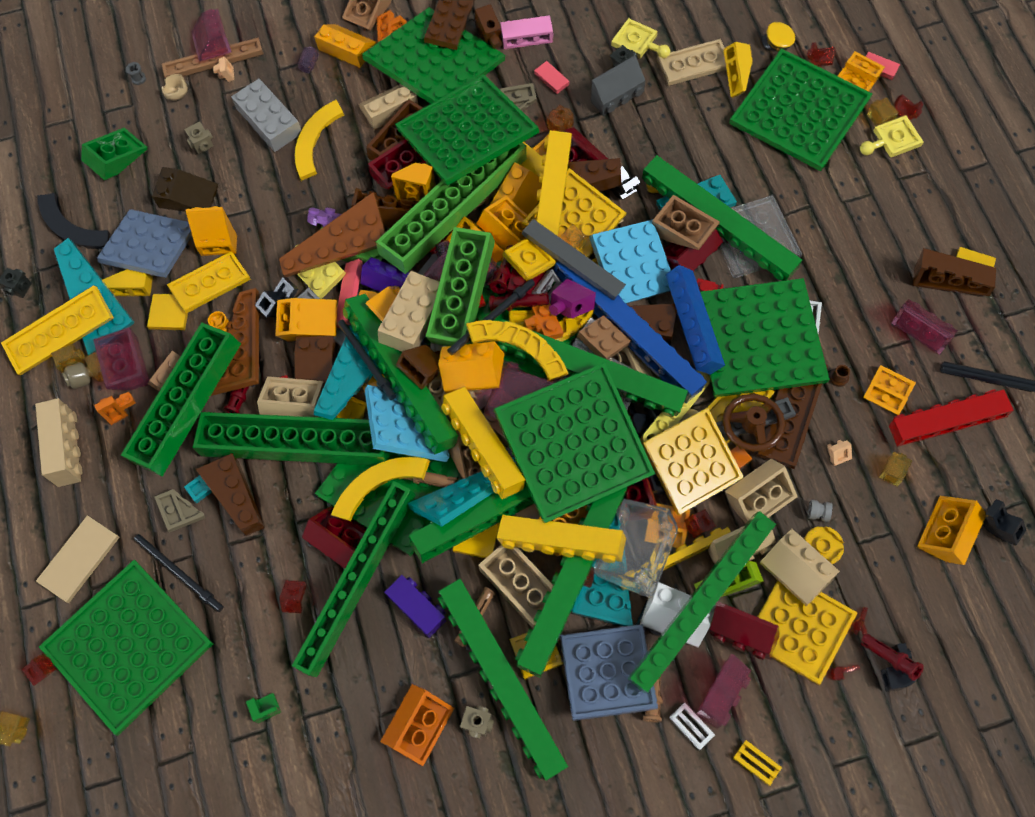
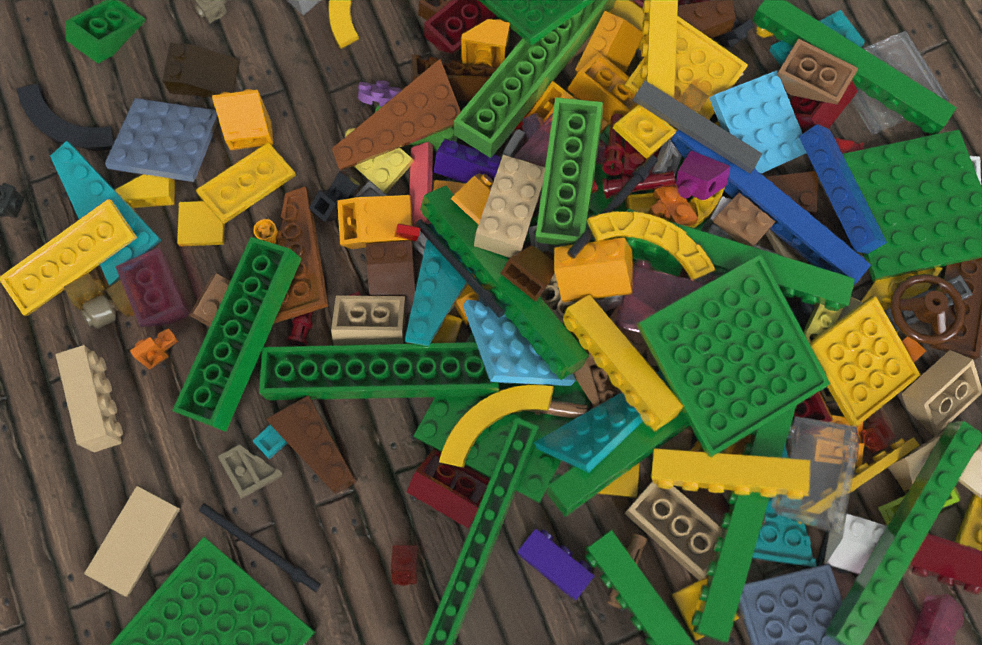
camera: 10 degrees left, 5 degrees up
none -> red tile [394,224,420,241]

